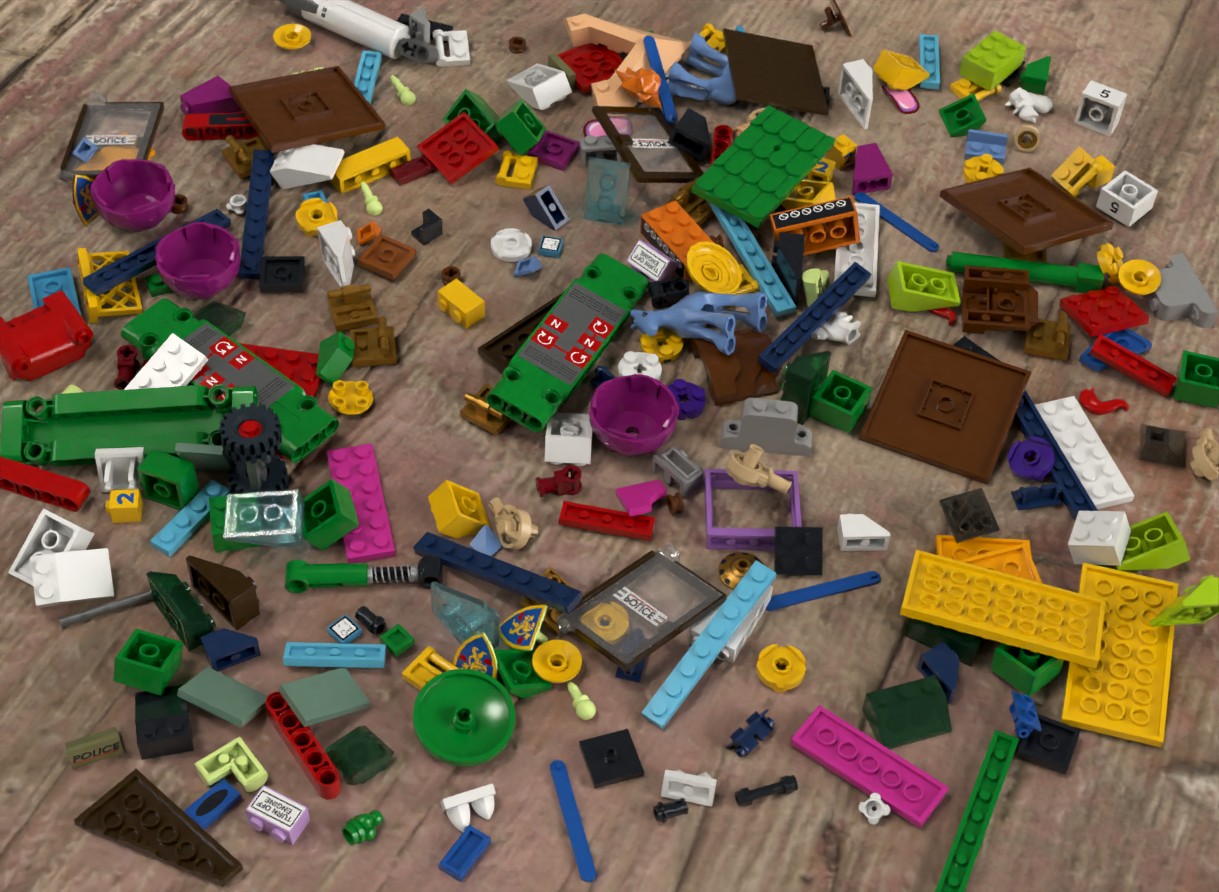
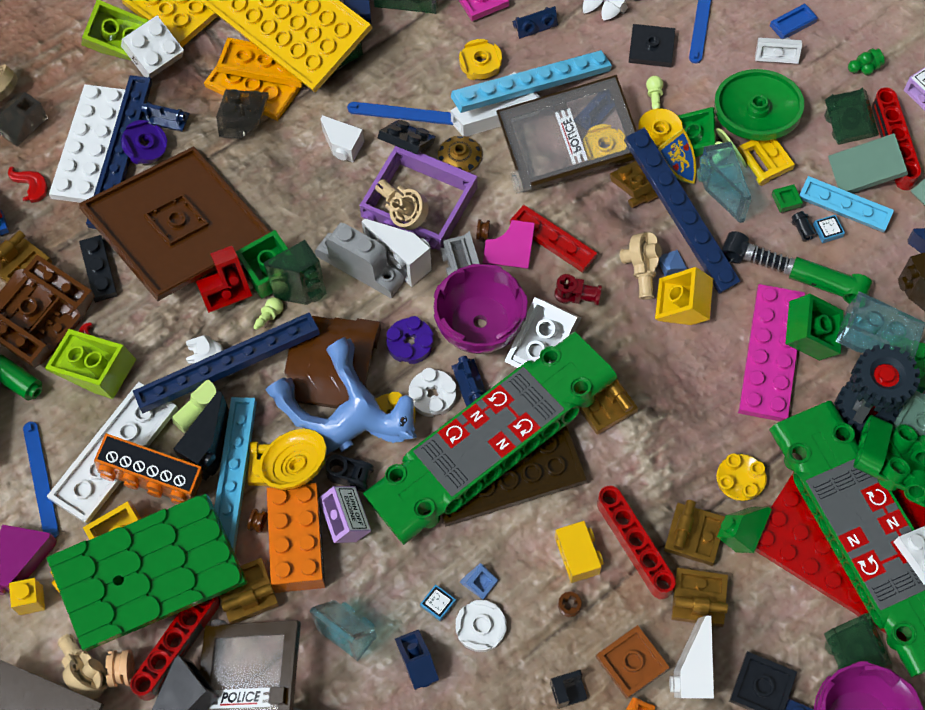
camera: 150 degrees left, 15 degrees up
none -> red brick [196,246,252,313]
none -> white slope [362,219,432,287]
none -> red beam [597,486,676,599]

